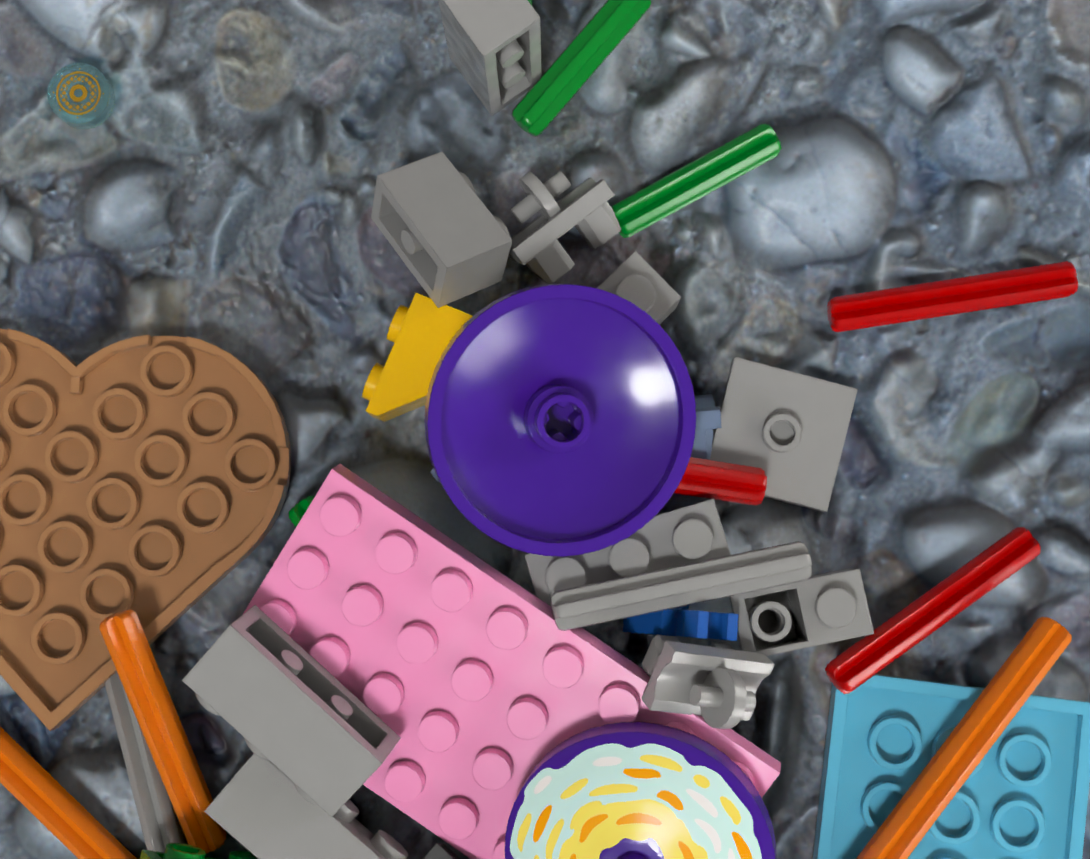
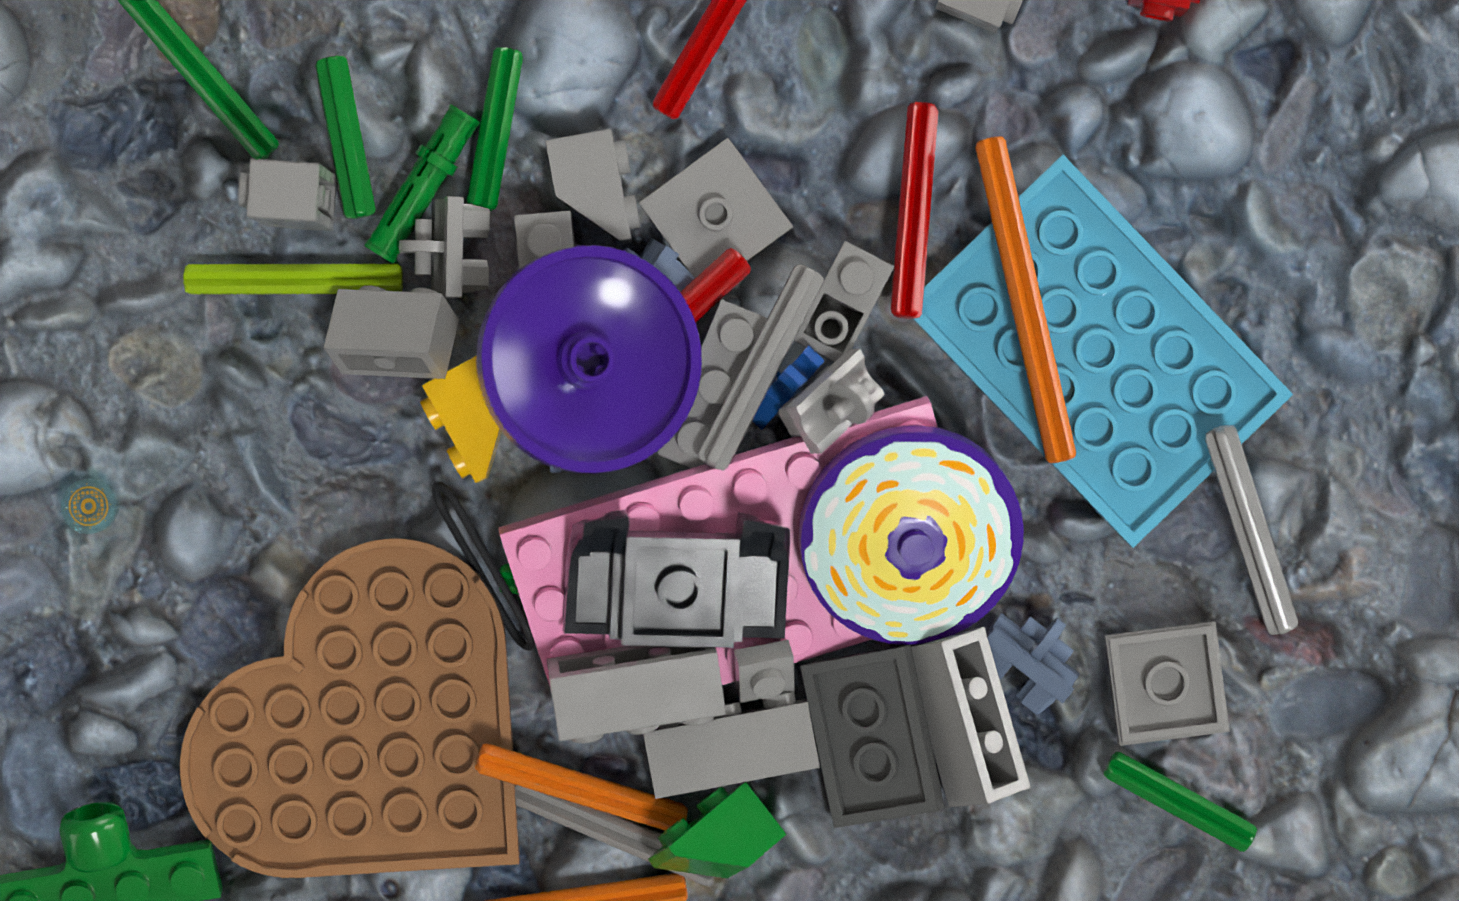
camera: 60 degrees left, 5 degrees up
none -> lime axle [183,264,403,294]
none -> green pin [364,104,481,264]
none -> black piece [432,482,535,651]
none -> light grey slope [545,129,641,244]
none -> piece [562,509,790,648]
none -> light grey plate [734,640,794,703]

